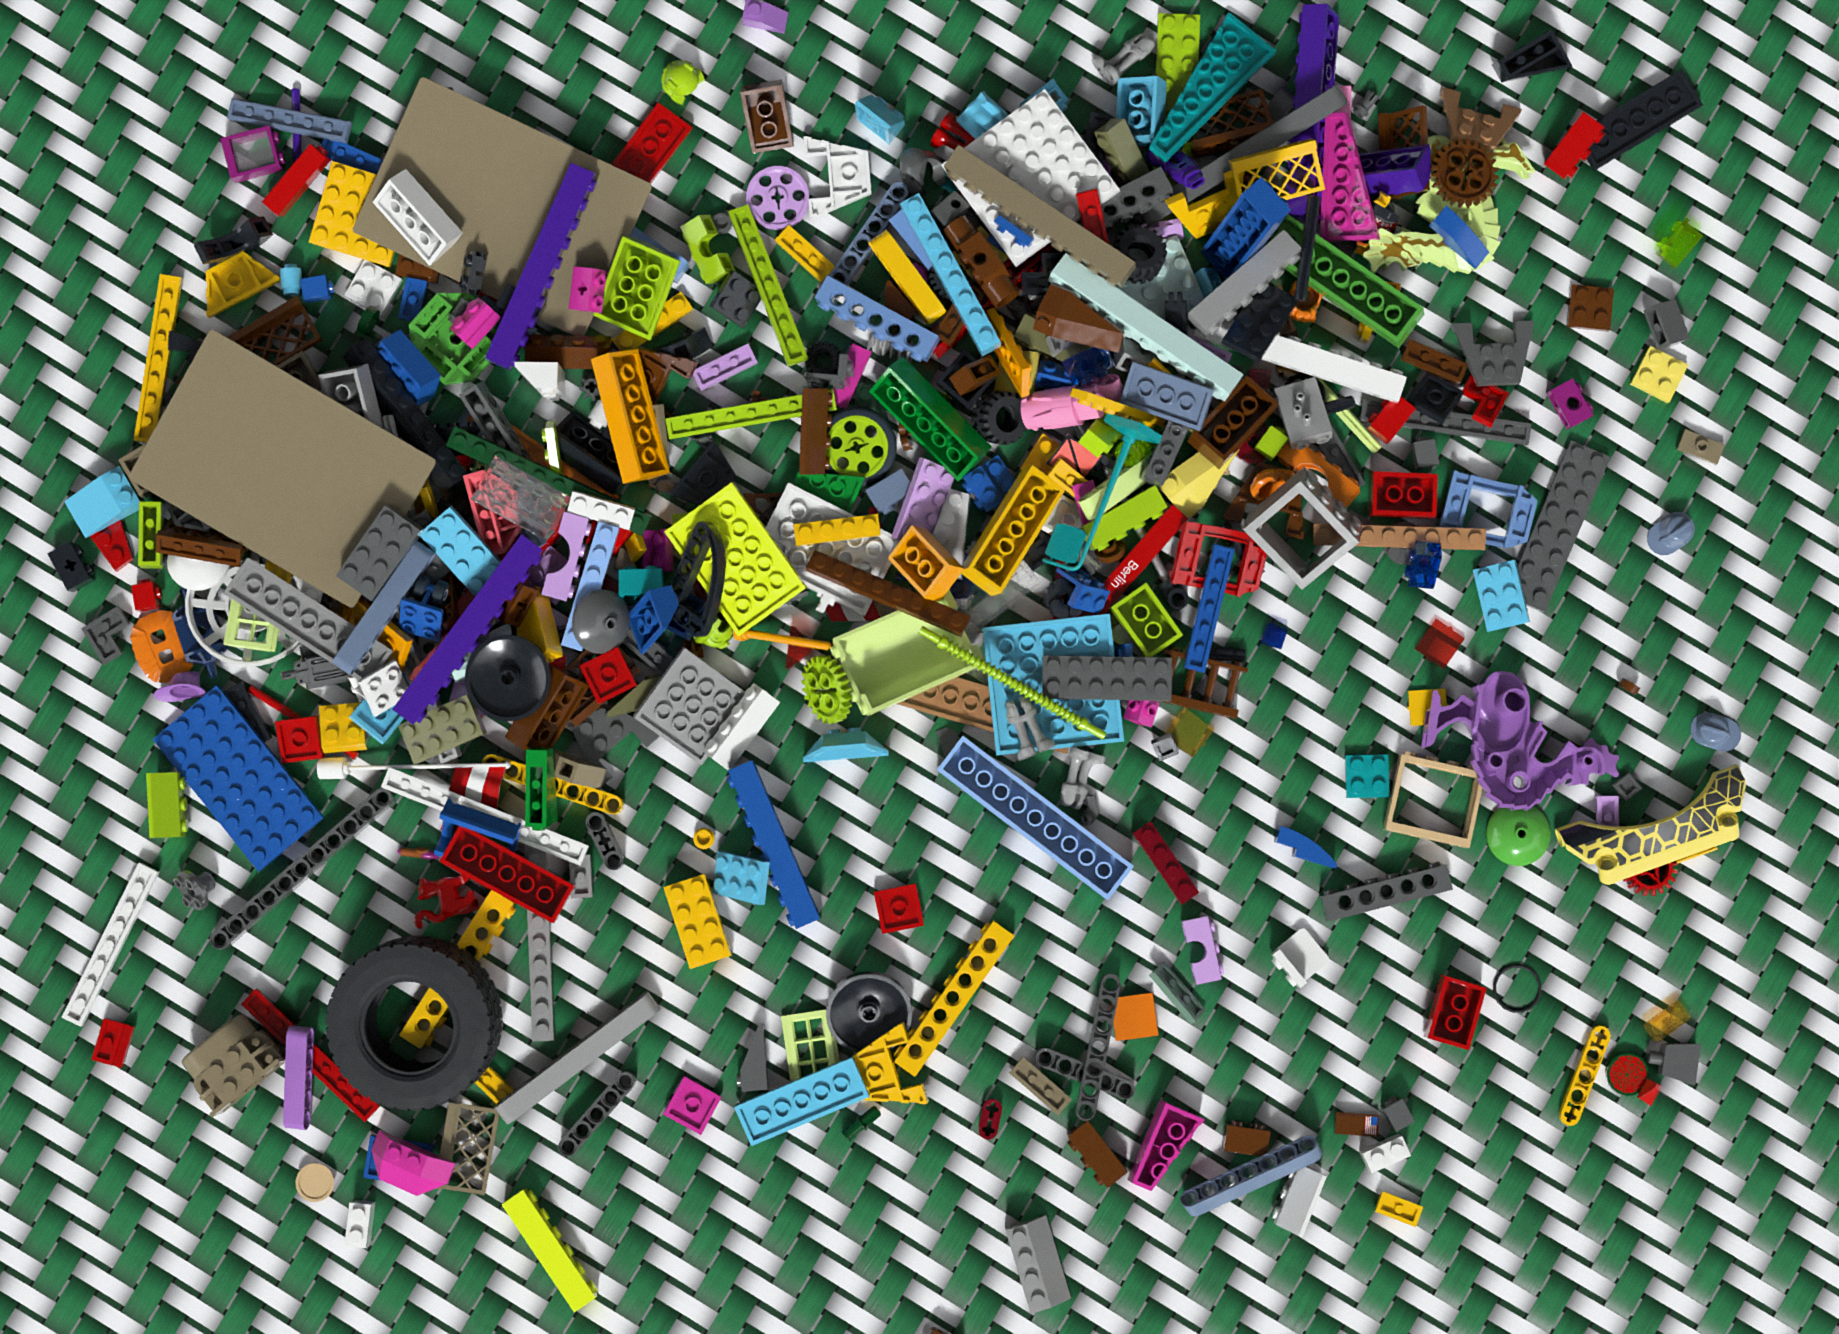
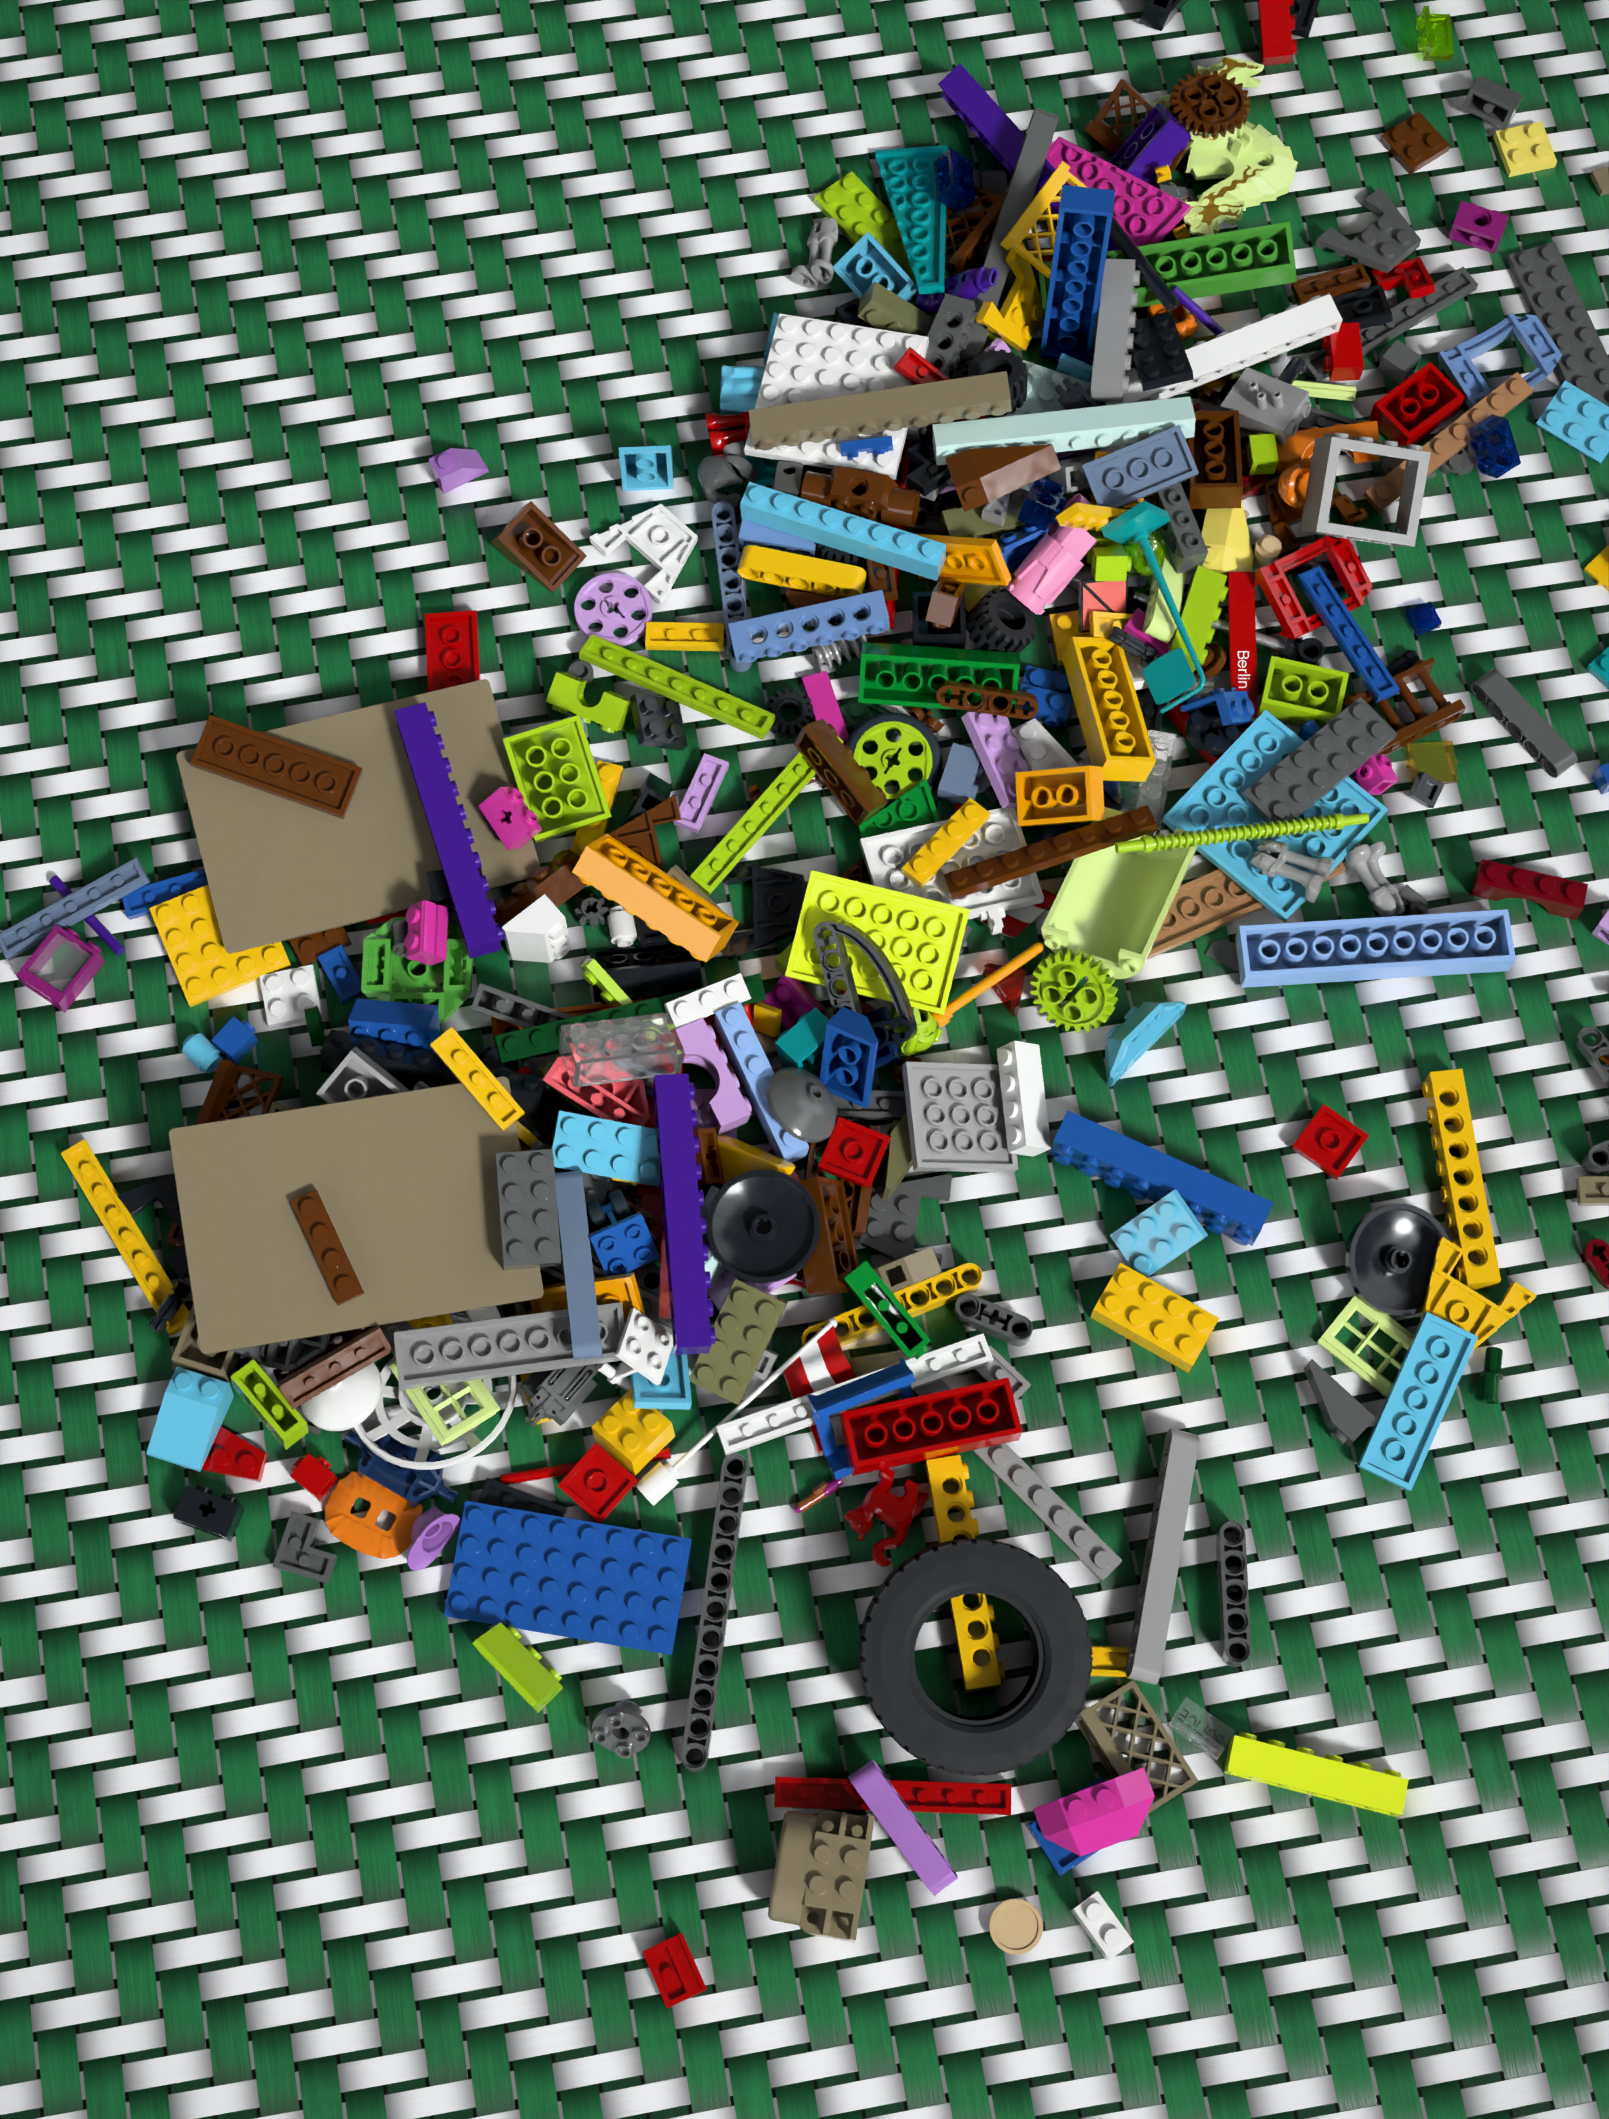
camera: 45 degrees left, 15 degrees down
white plate [62,863,160,1027] -> none
black arch [194,216,273,265] -> none
yellow wing [206,251,281,318] -> none
red brick [262,144,332,217] -> none
white slope [373,169,463,266] -> none
black hinge [459,250,487,295] -> none
lime helmet [661,60,705,105] -> none
dark pink plate [663,1076,722,1135] -> none
yellow plate [693,828,715,849] -> none
dark grey bracket [804,354,855,389] -> none
dark grey pin [1353,91,1378,119] -> none
yellow plate [1357,322,1372,344] -> none
clear red piece [1415,619,1465,669] -> none
blue slope [1429,205,1489,269] -> none
medium nougat wing [1440,87,1522,152] -> none
none -> black axle [149,1281,191,1333]
none -> reddish brown plate [190,715,363,819]
none -> reddish brown plate [290,1189,364,1306]
none -> yellow plate [430,1027,525,1132]
none -> clear blue brick [933,148,976,213]
none -> reddish brown beam [937,680,1038,719]
none -> black axle [1108,626,1157,663]
none -> clear panel [1166,1696,1235,1761]
none -> dark purple bar [1171,285,1227,336]
none -> tan brick [1253,535,1282,570]
none -> dark grey beam [1471,669,1578,778]

